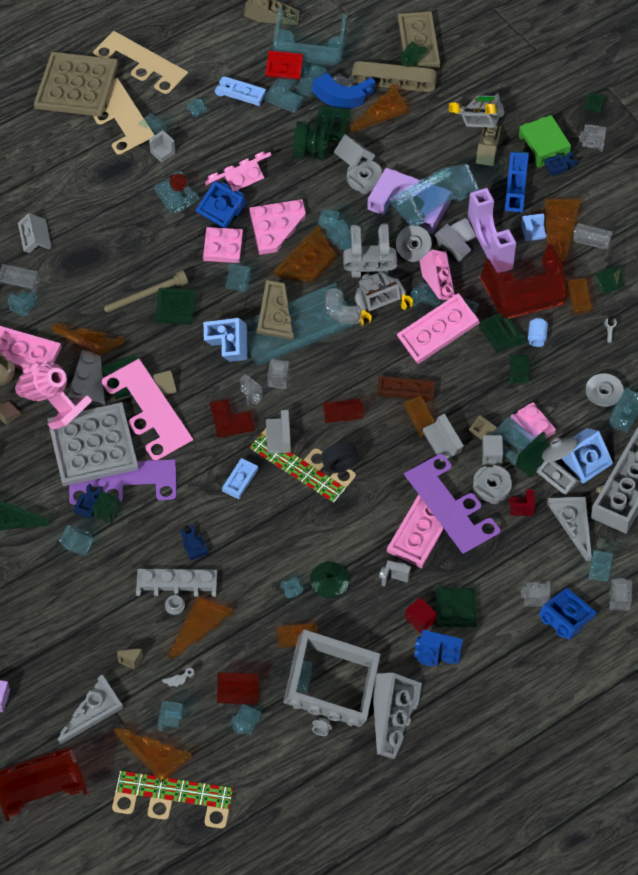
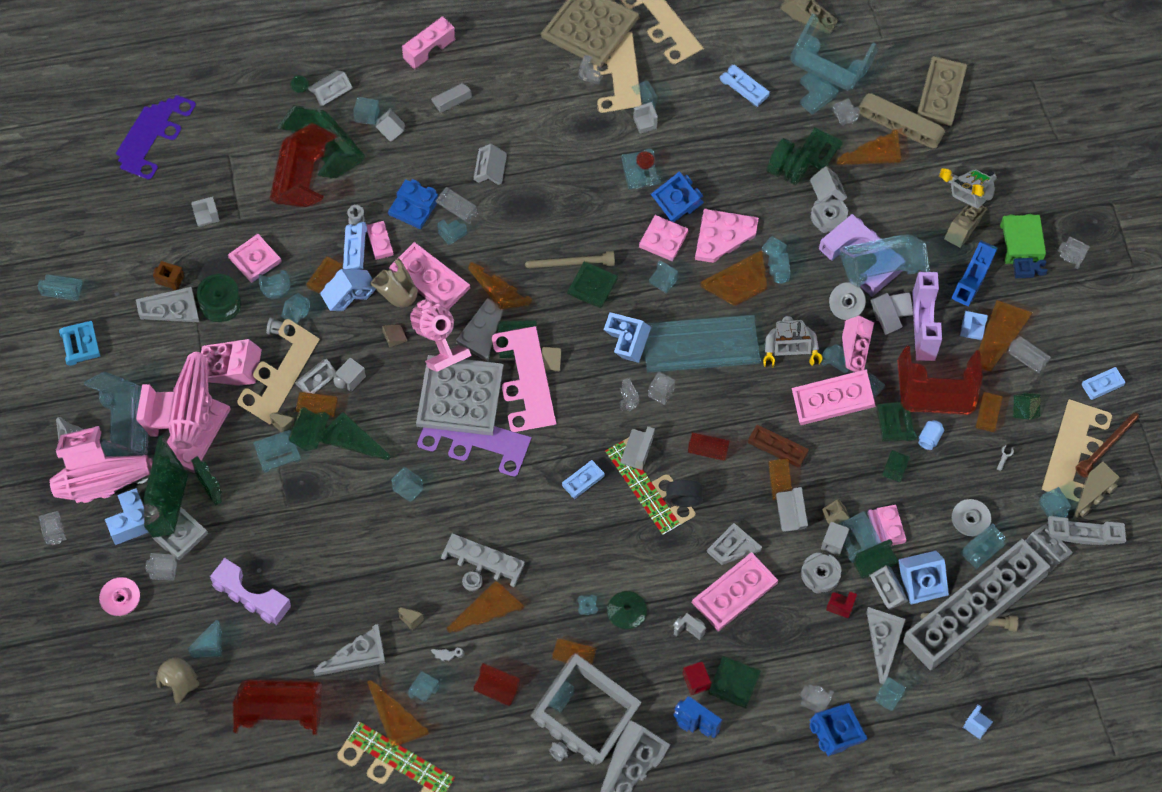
camera: 20 degrees right, 5 degrees up
dark blue plate [73,483,102,519] -> none
clear green brick [92,491,121,524] -> none
dark blue plate [180,525,208,561] -> none
clear light blue plate [187,99,207,117] -> none
bright pink bracket [205,151,272,192] -> none
clear red plate [210,399,255,438] -> none
clear light blue bracket [231,704,261,736] -> none
dark tan wing [256,280,294,340] -> none
red plate [265,51,303,80] -> none
clear light blue plate [265,78,303,113] -> none
blue arch [311,73,375,109] -> none
clear cylinder [324,289,362,324] -> none
light grey piece [343,224,397,278] -> none
clear green plate [400,41,428,67] -> none
medium lavender piece [404,454,500,554] -> none
light grey dish [542,437,578,462] -> none
clear green tile [584,92,606,113] -> none
clear brick [609,578,632,611] -> none
none -> clear panel [579,55,604,85]
none -> light grey wing [707,523,762,565]

